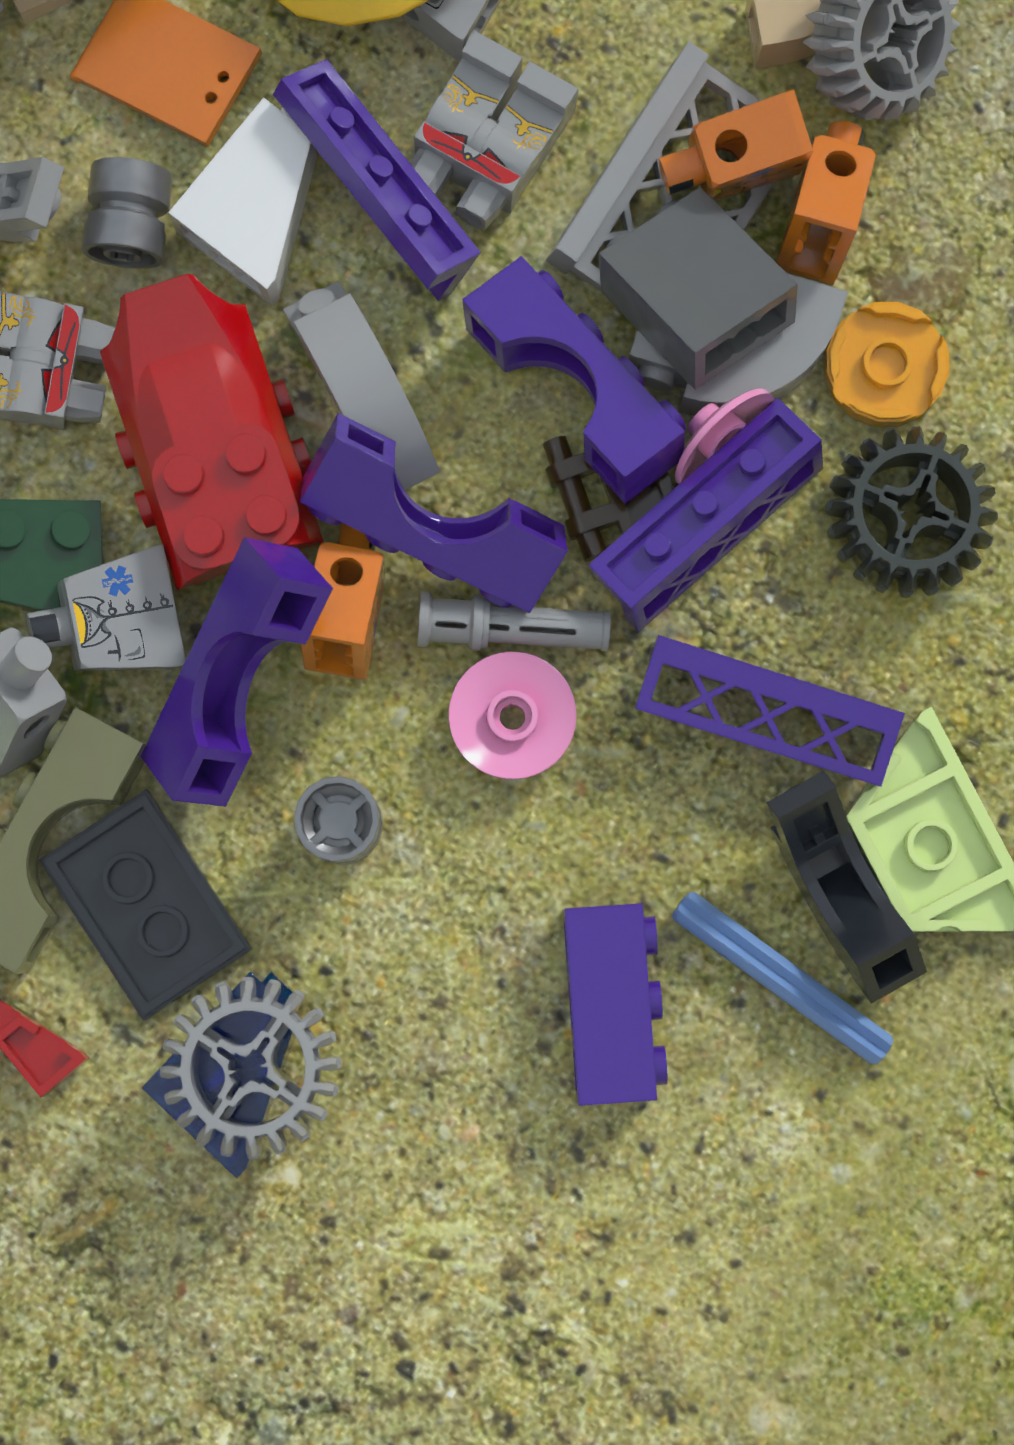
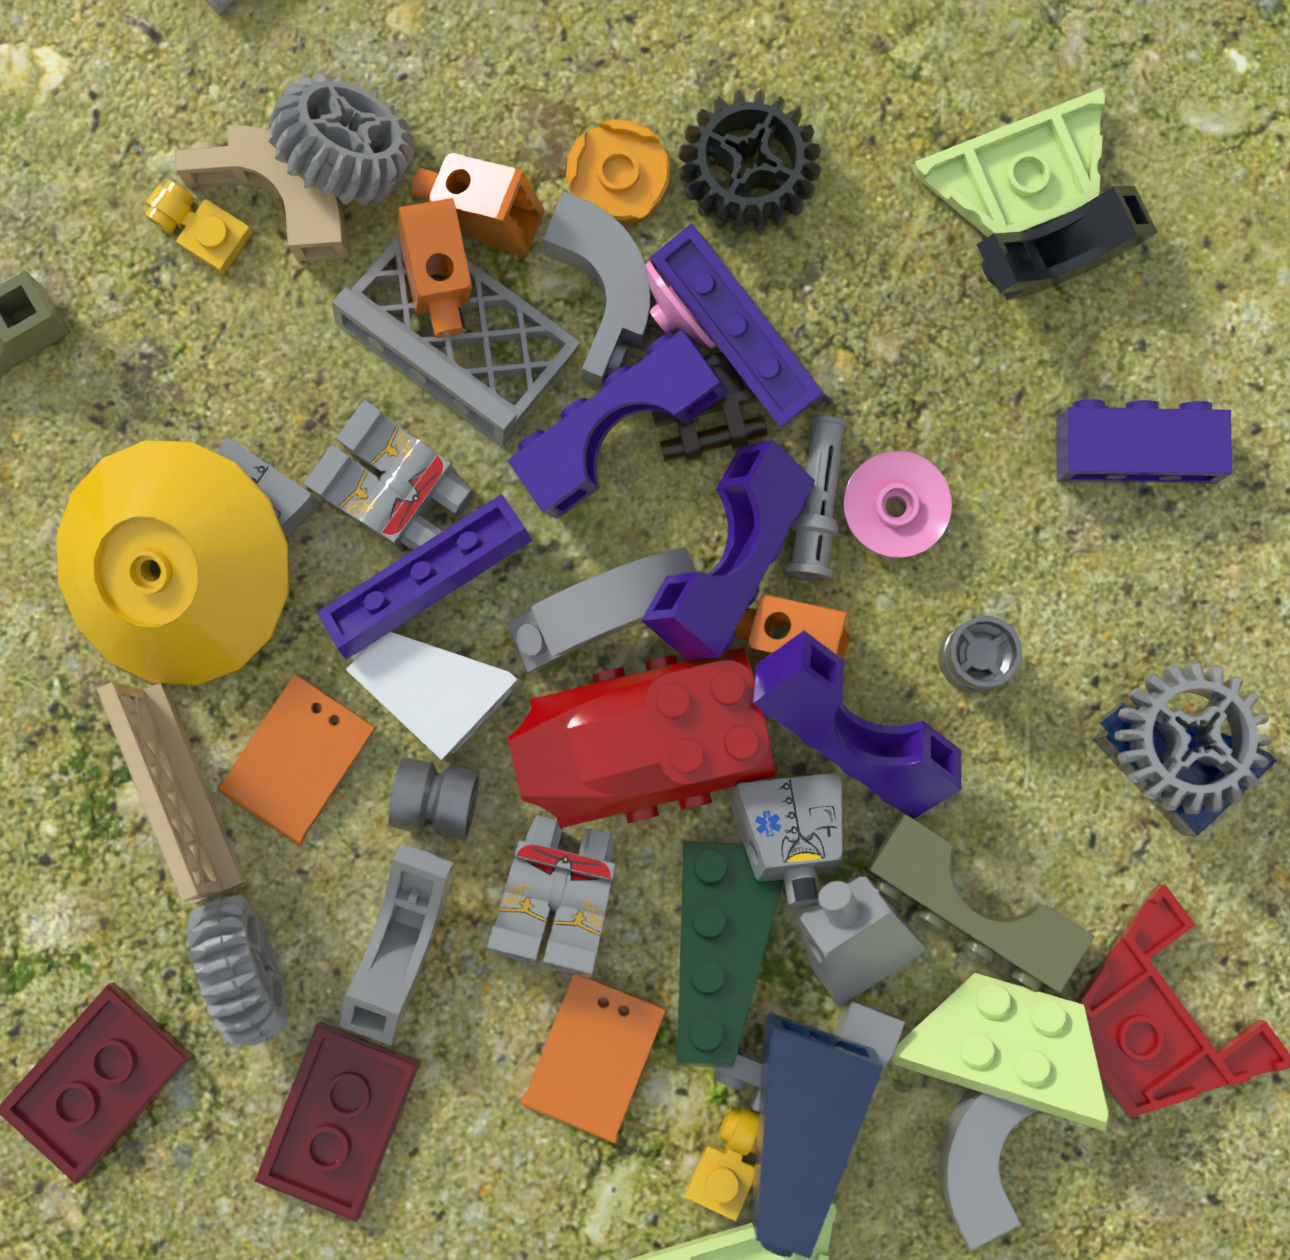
camera: 80 degrees left, 0 degrees up
black tile [39,789,253,1021] -> none
dark grey brick [599,187,798,390] -> none
dark purple fence [635,635,905,787] -> none
medium blue axle [672,892,894,1064] -> none

